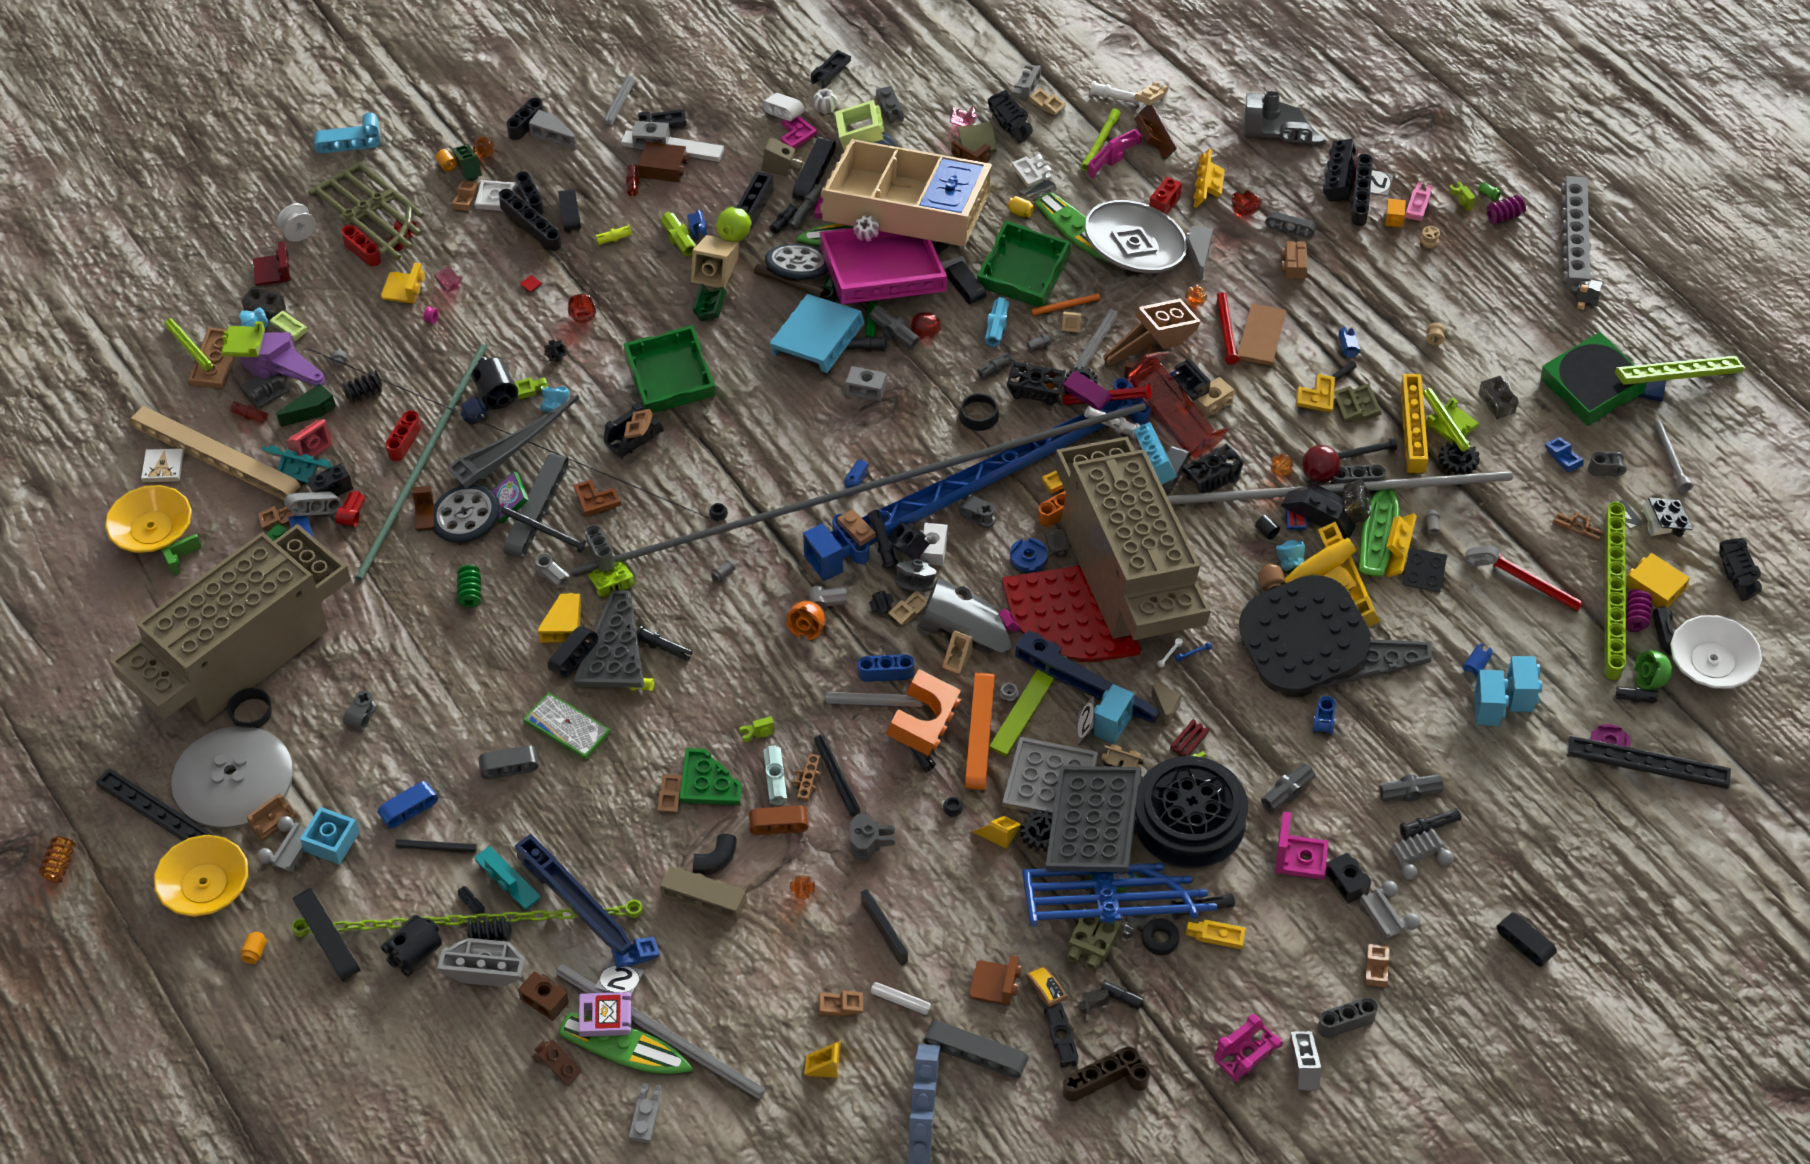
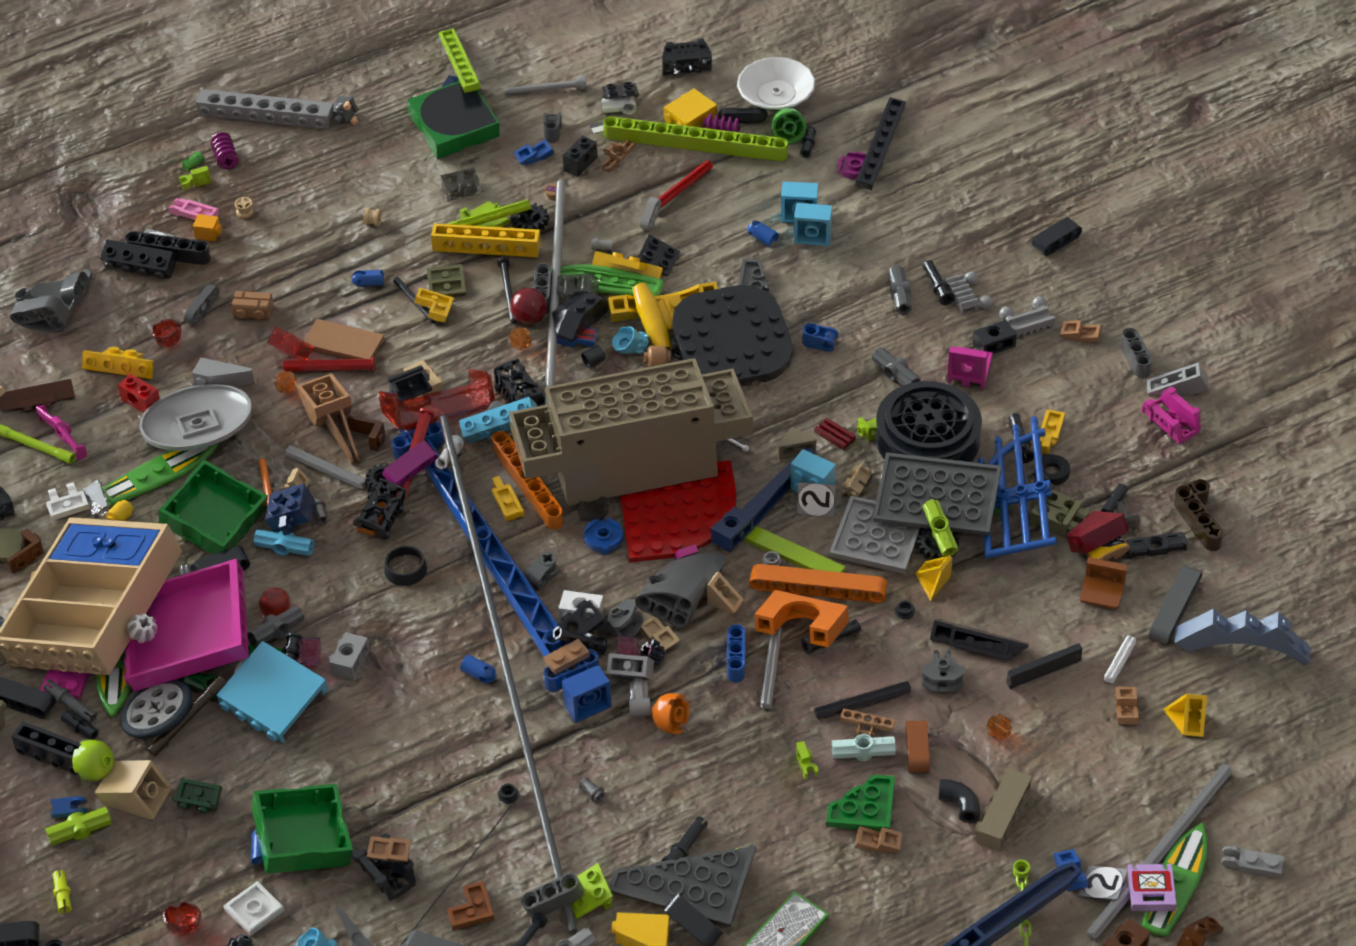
camera: 85 degrees left, 5 degrees down
dark grey pin [977,353,1013,379] -> none
none -> white tile [224,881,284,936]
none -> dark blue hinge [265,483,315,536]
none -> clear red brick [267,326,314,360]
none -> clear pink bracket [298,637,322,668]
none -> medium nougat tile [545,183,557,200]
none -> black brick [562,136,598,177]
none -> light grey brick [606,653,654,681]
none -> clear pink bracket [616,636,640,656]
none -> lime piece [922,499,958,556]
none -> black wedge [930,619,1030,660]
none -> dark red slope [1066,511,1129,554]

